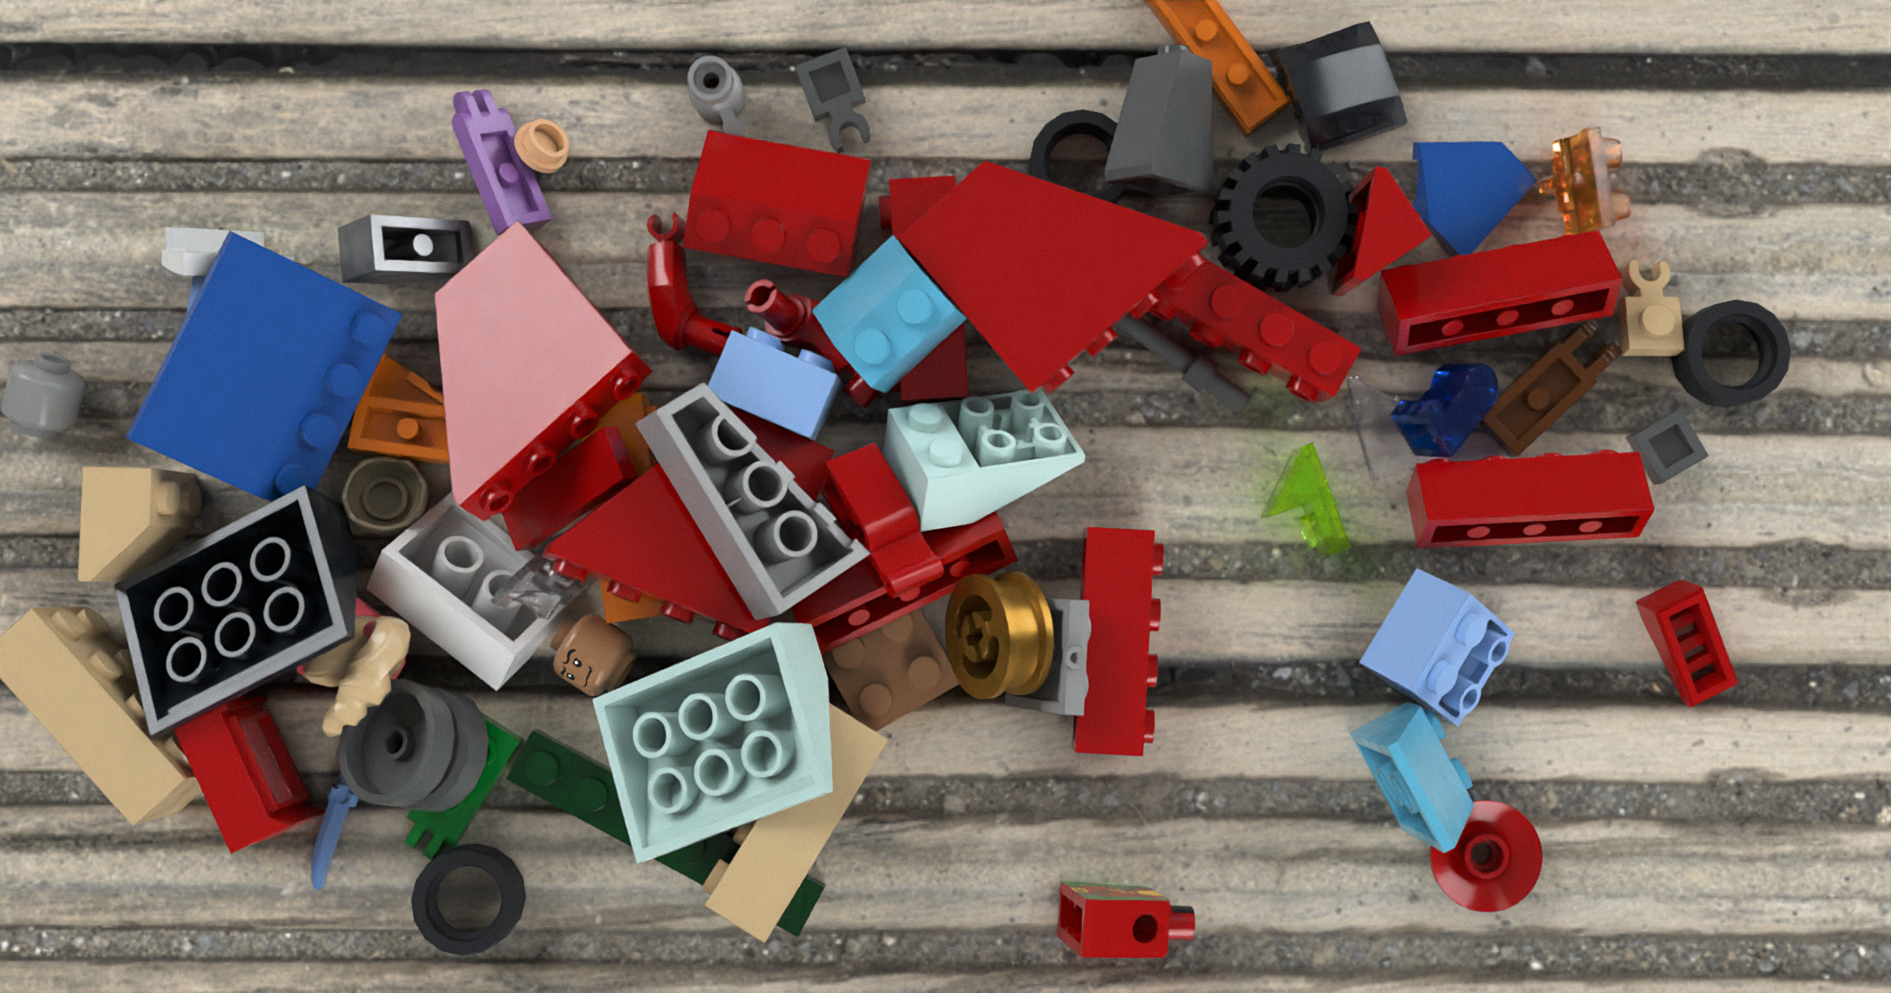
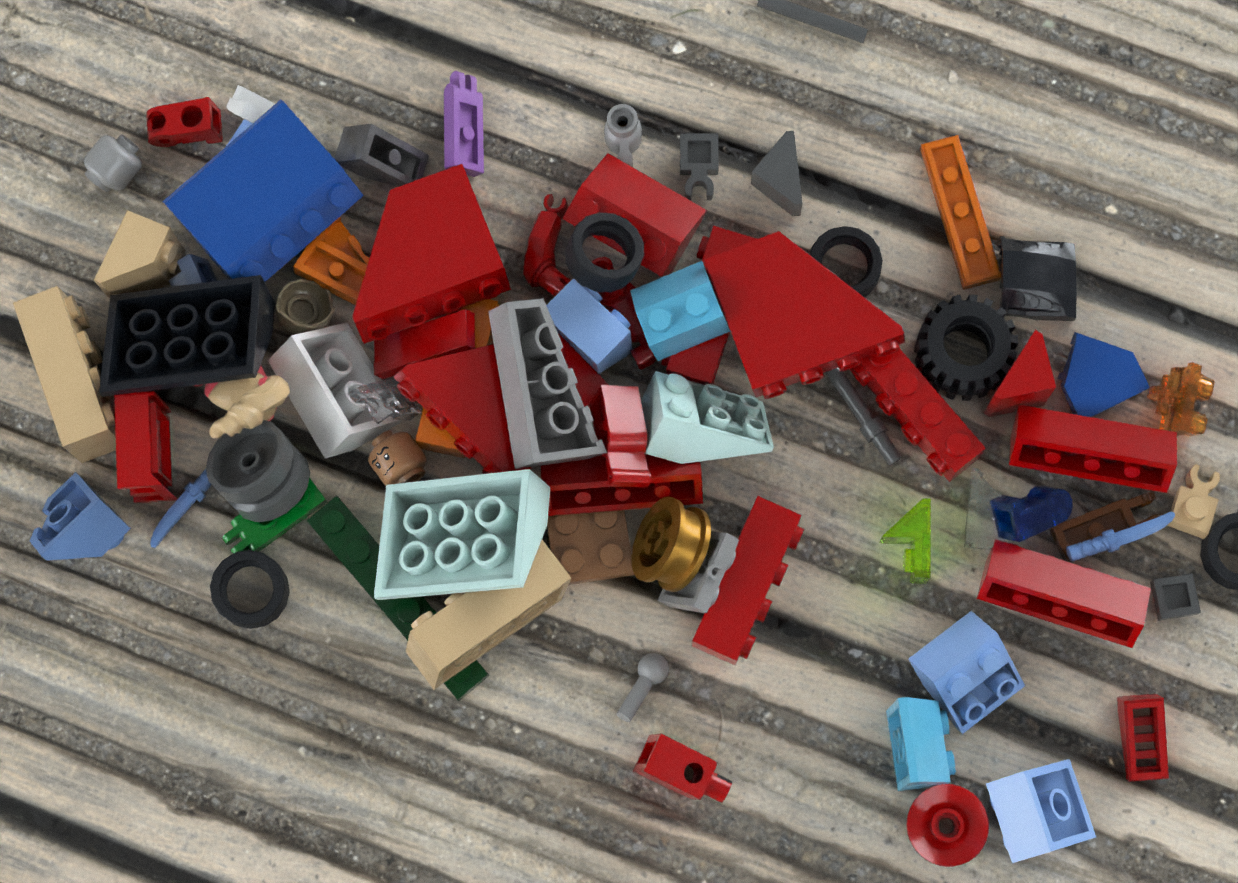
camera: 25 degrees right, 10 degrees down
light nougat plate [514,119,569,173] -> none
dark grey slope [1104,45,1213,199] -> none
none -> medium blue slope [30,472,131,561]
none -> red leg [146,97,223,147]
none -> sand blue tile [169,254,217,287]
none -> black tyre [565,212,644,292]
none -> light grey bar [617,653,669,722]
none -> dark grey slope [751,130,803,216]
none -> light blue slope [986,759,1096,863]
none -> medium blue piece [1066,511,1175,562]

